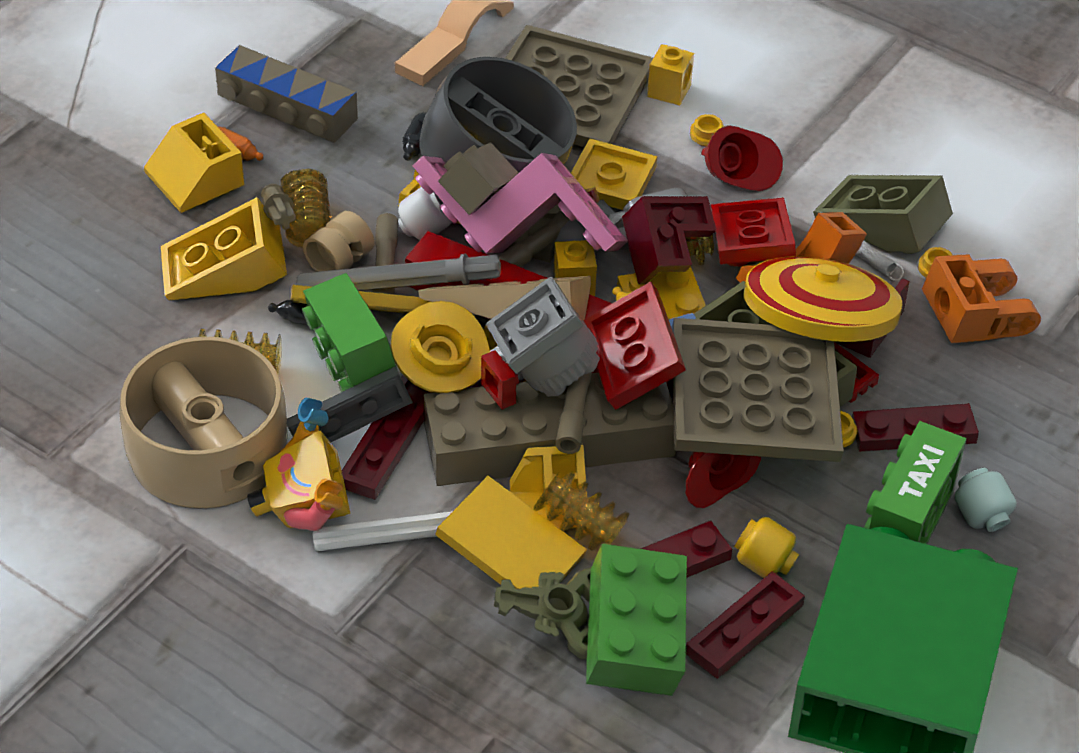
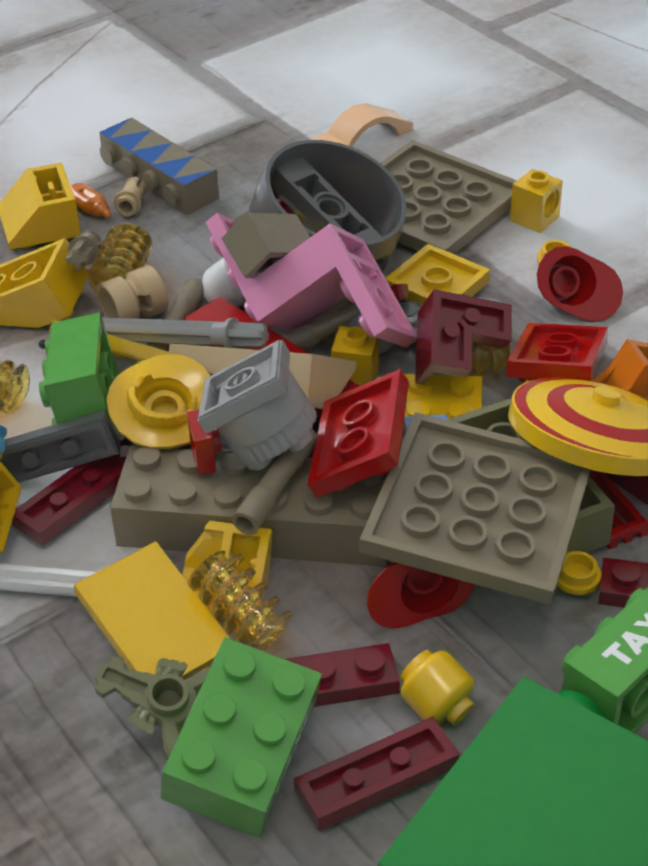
camera: 20 degrees right, 5 degrees down
none -> tan pin [114,177,147,217]

